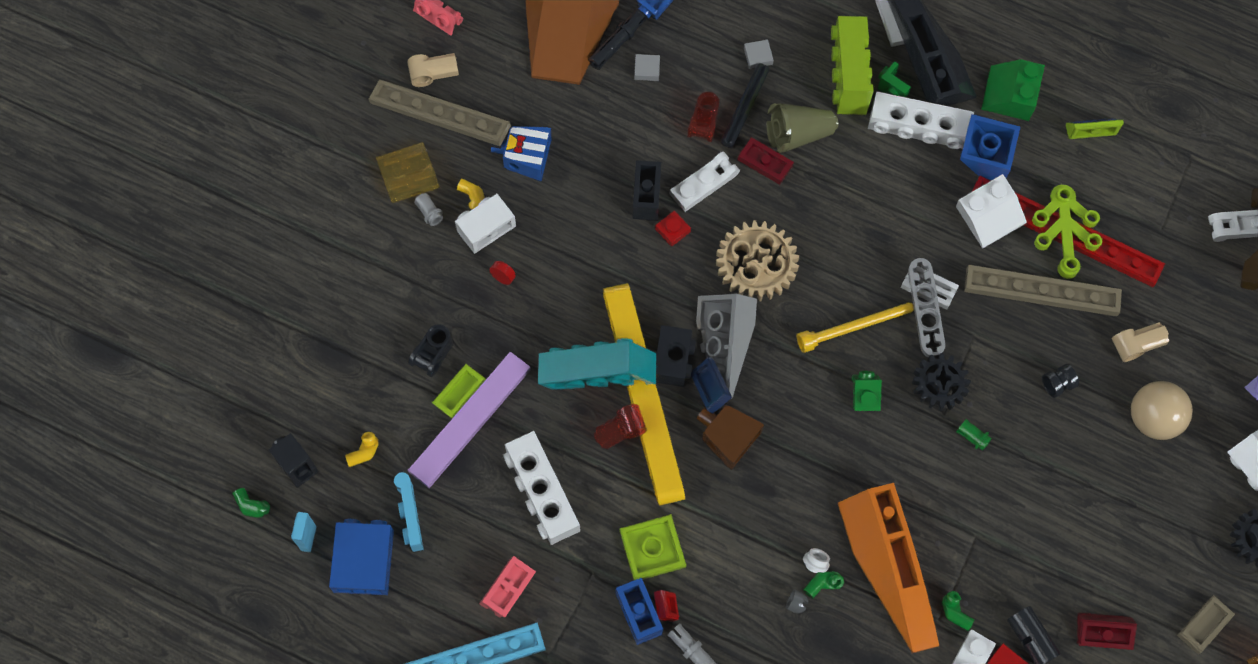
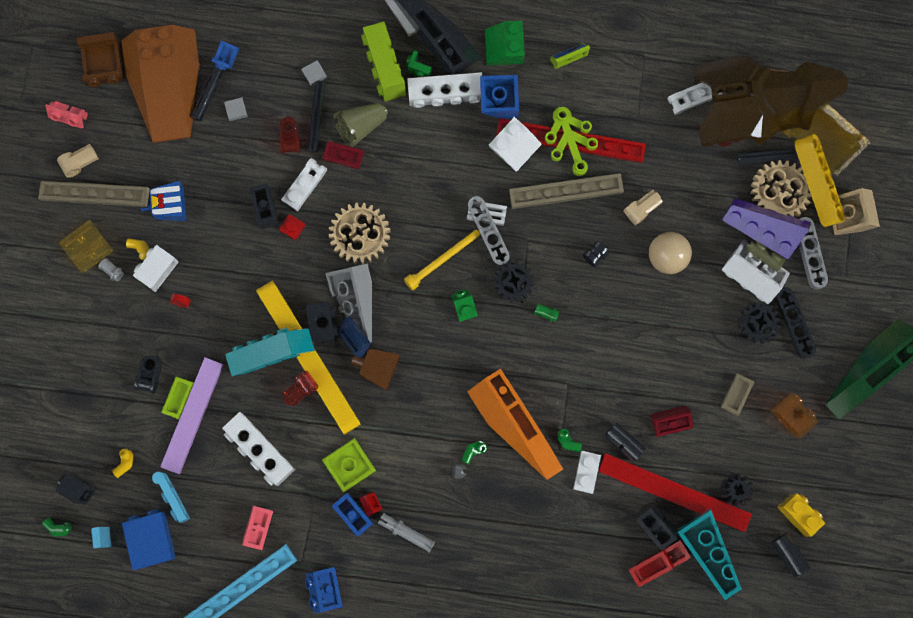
camera: 20 degrees left, 10 degrees up
white plate [803,548,830,573] -> none

